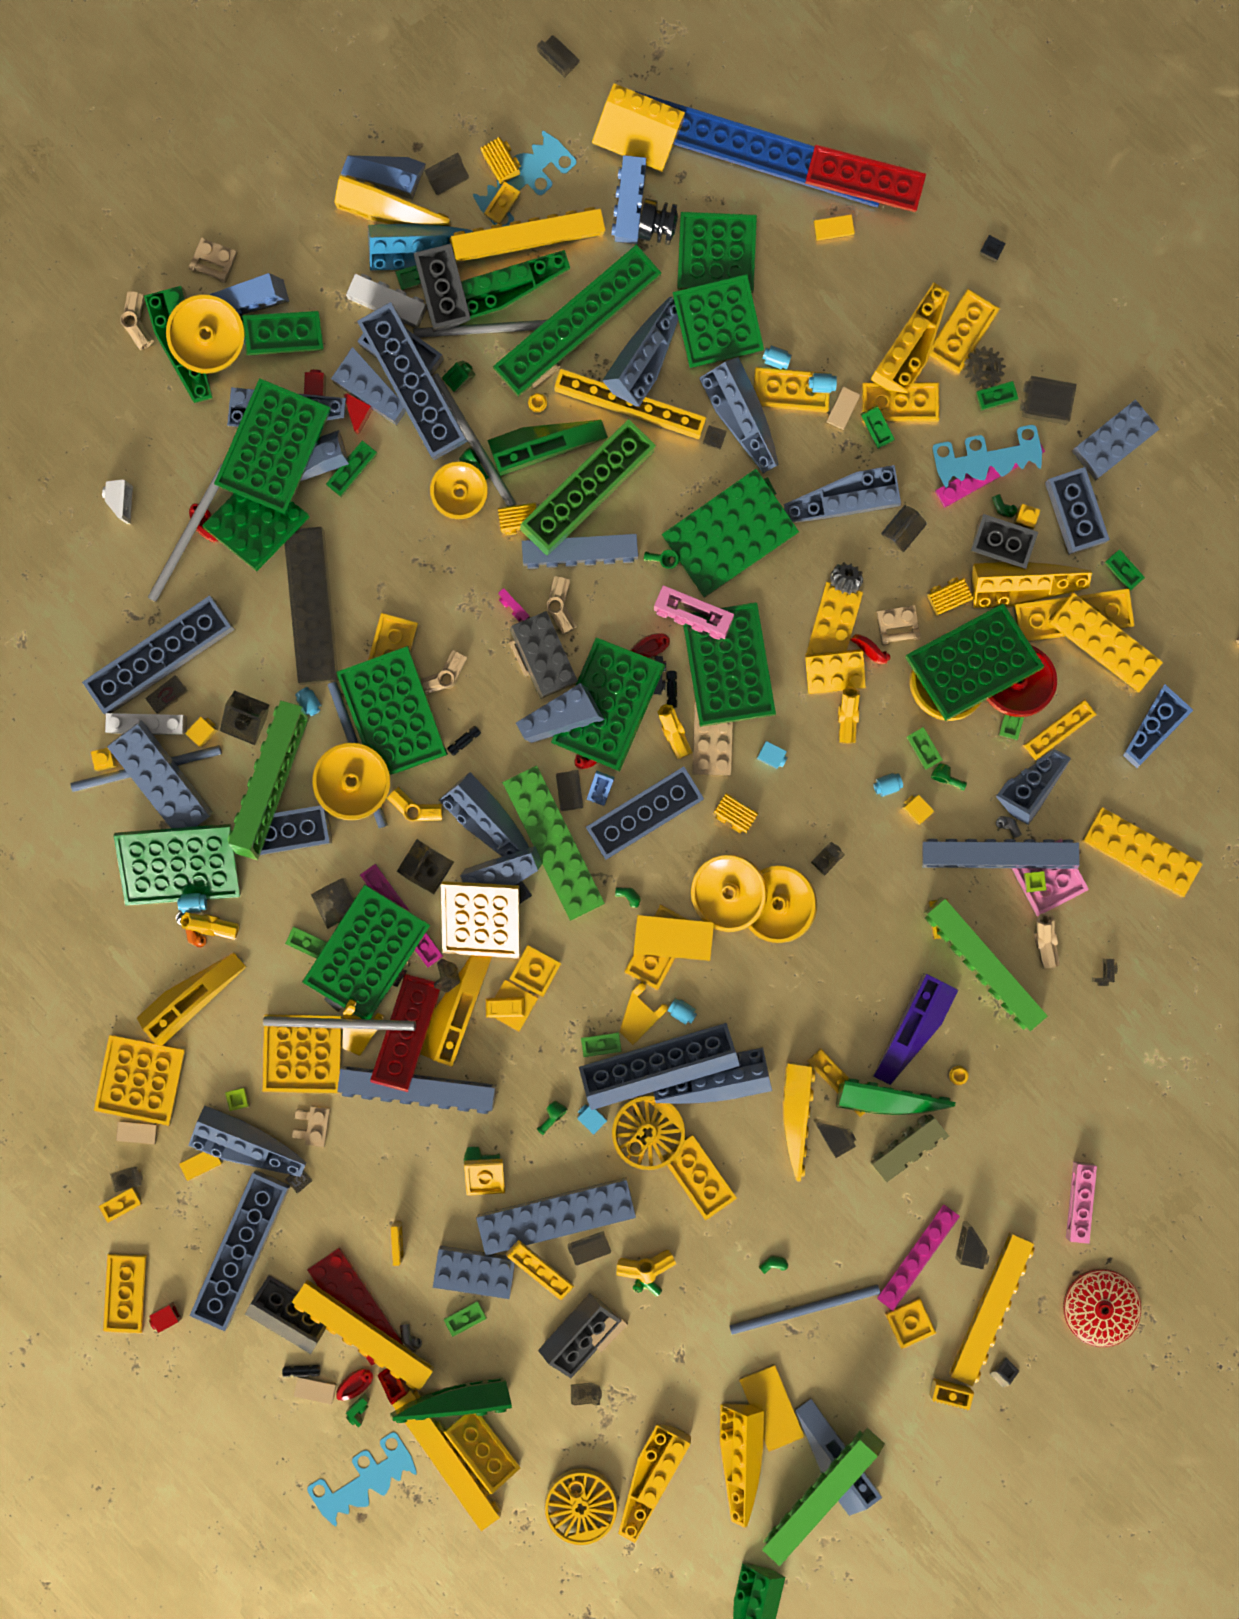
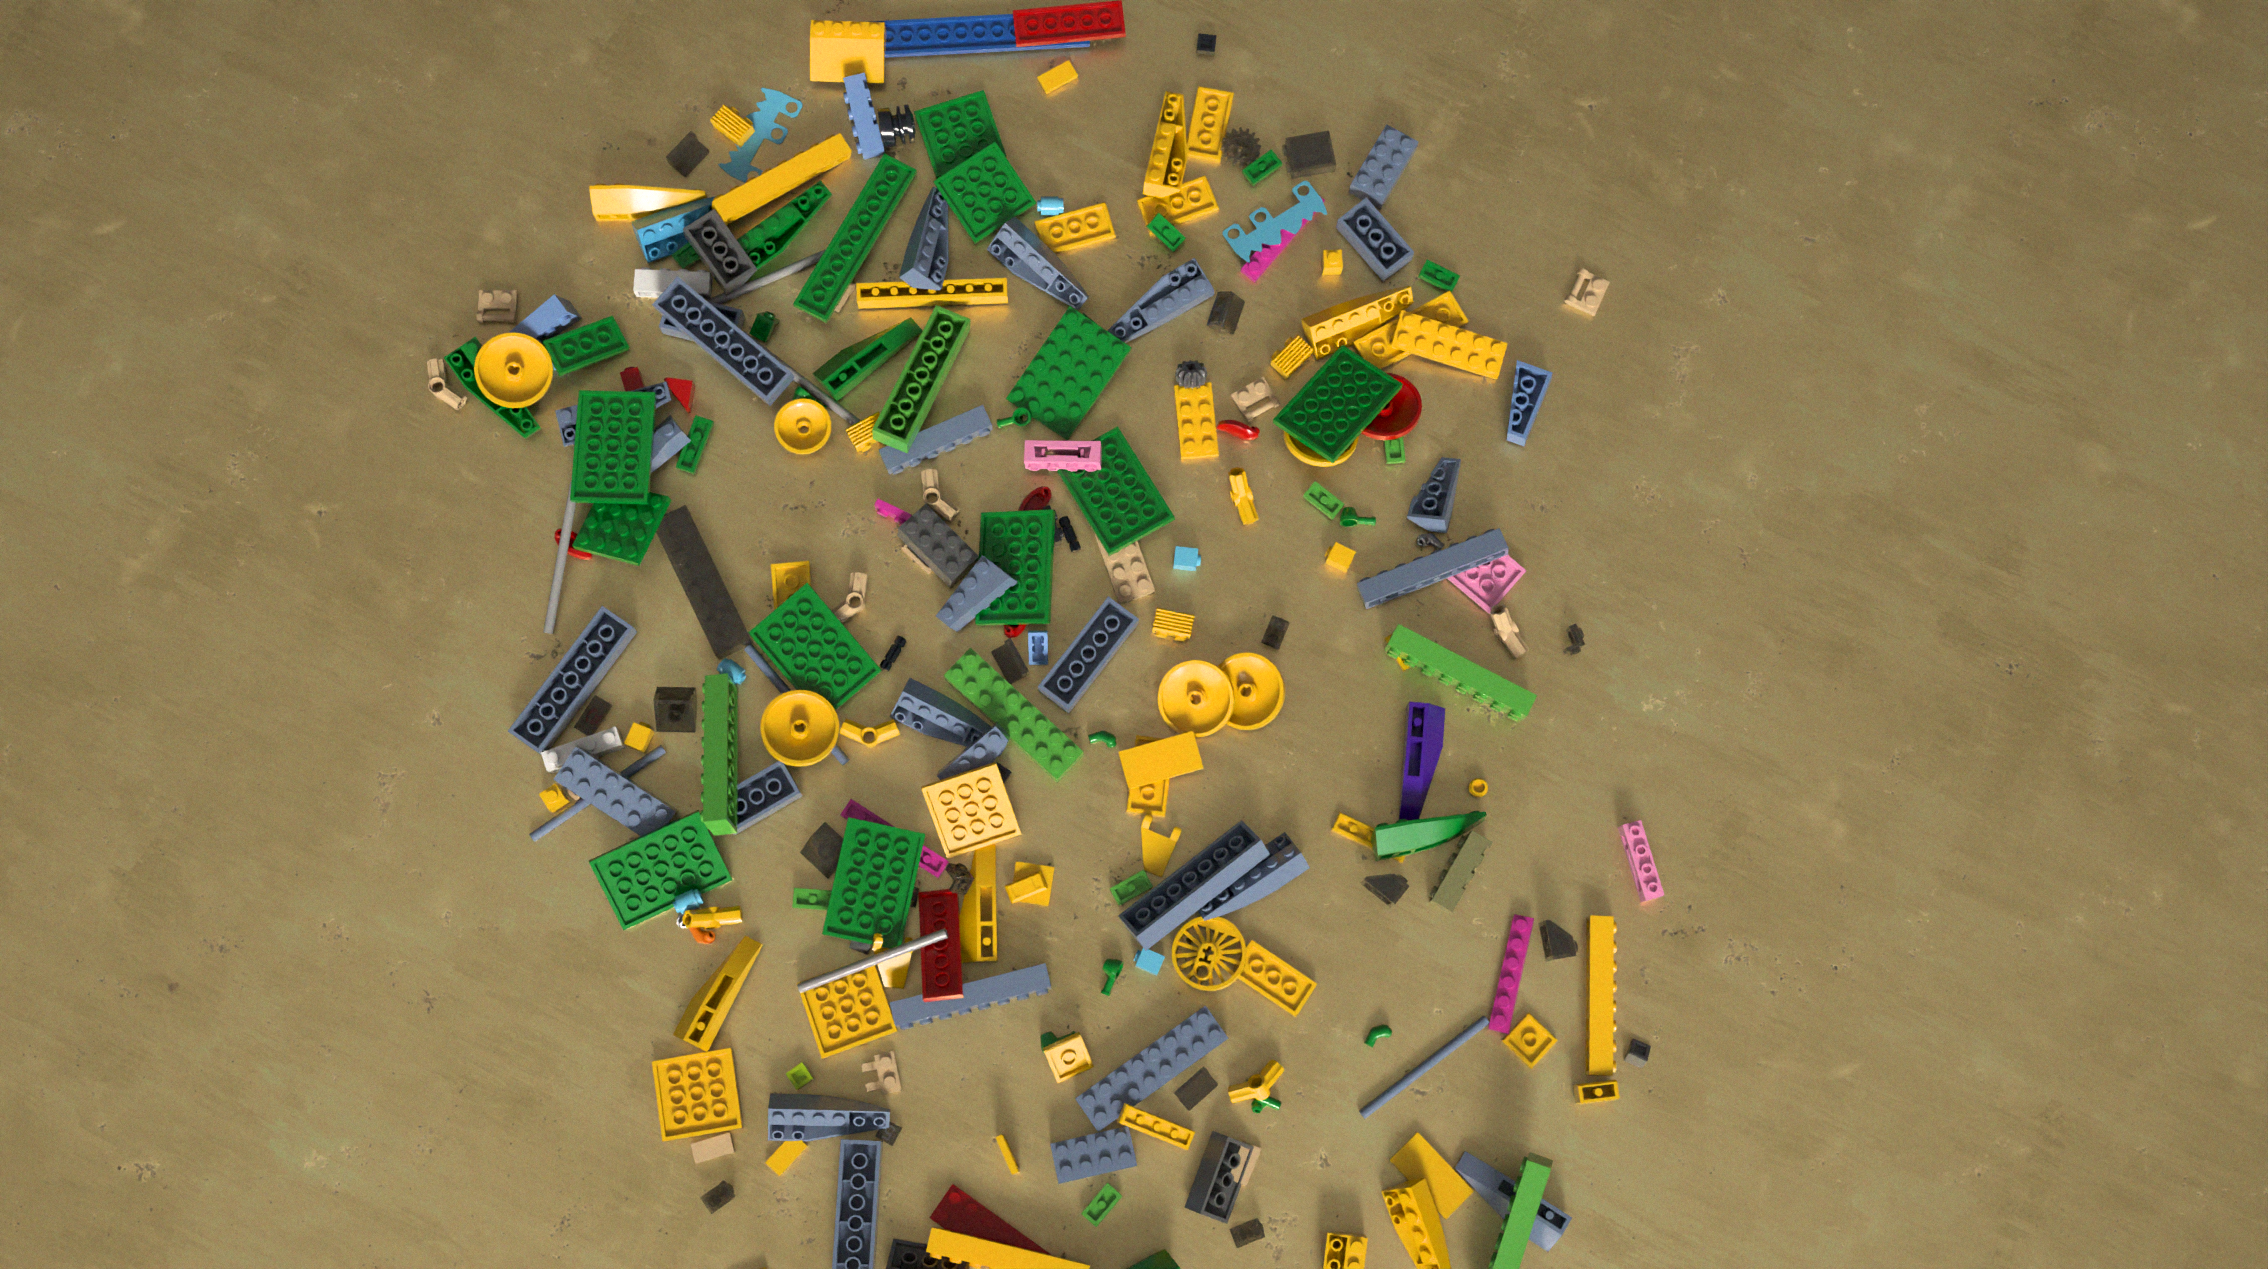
camera: 30 degrees left, 10 degrees down
yellow plate [98,1186,143,1223] -> none
white slope [102,480,133,524] -> none
sand blue wedge [331,347,406,426] -> none
medium blue wedge [341,155,426,200] -> none
clear smoke slope [397,839,454,894] -> none
flat silver arm [400,1324,422,1350] -> none
yellow plate [484,182,521,224] -> none
yellow plate [509,945,561,997] -> none
yellow plate [528,393,547,413] -> none
clear smoke panel [537,35,580,78] -> none
yellow piece [657,704,692,760] -> none
medium azure brick [668,998,697,1025] -> none
clear smoke tile [703,425,727,450] -> none
yellow wedge [783,1062,815,1181] -> none
yellow plate [805,649,866,694] -> none
medium azure brick [808,373,837,393] -> none
tan tile [827,387,860,430] -> none
medium azure brick [873,773,903,797] -> none
dark grey slope [971,514,1038,569] -> none
green arm [992,494,1018,517] -> none
yellow tile [1023,699,1097,760] -> none
lime plate [1024,871,1046,892] -> none
red dish [1063,1269,1141,1347] -> none
yellow plate [1082,807,1202,897] -> none

